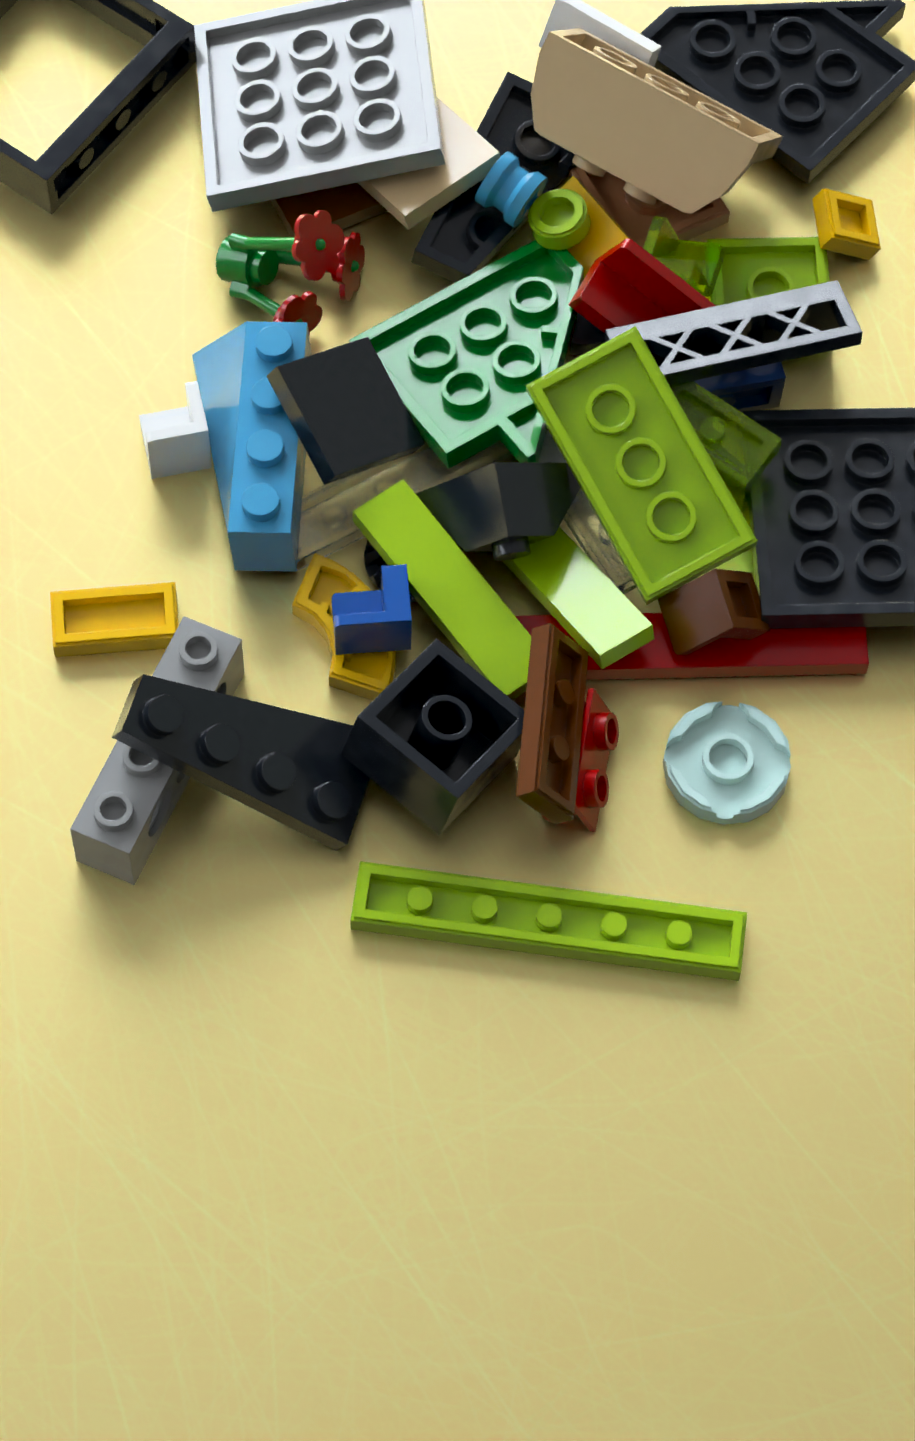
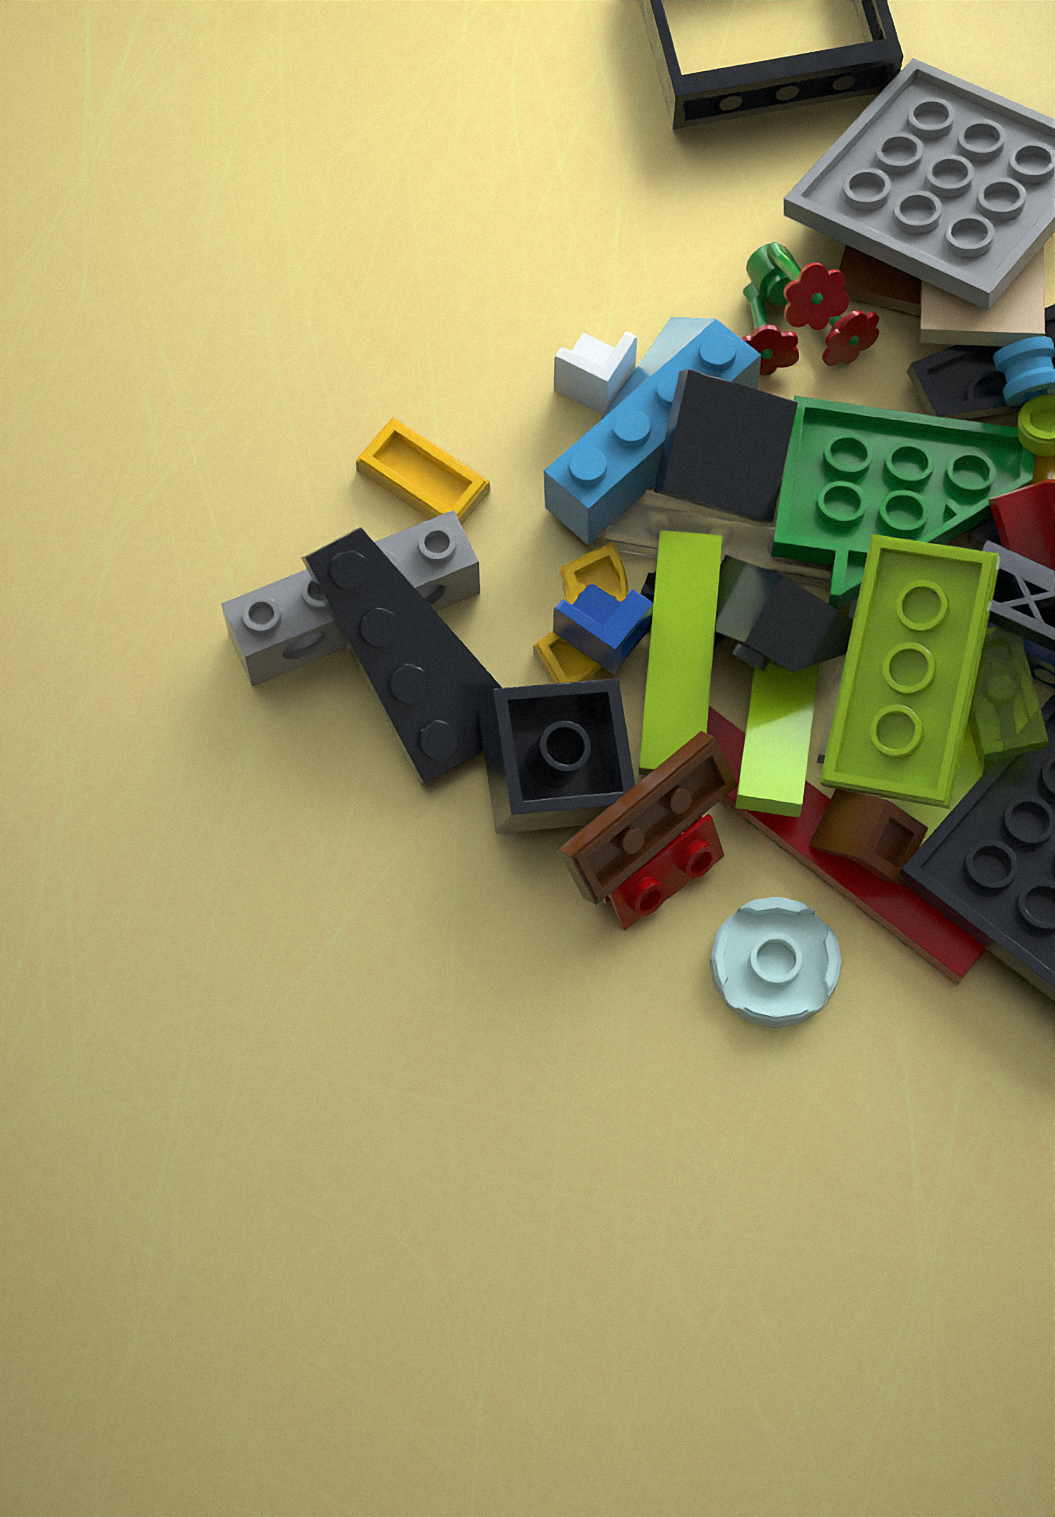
camera: 45 degrees right, 5 degrees up
lime tile [350,861,747,981] -> none

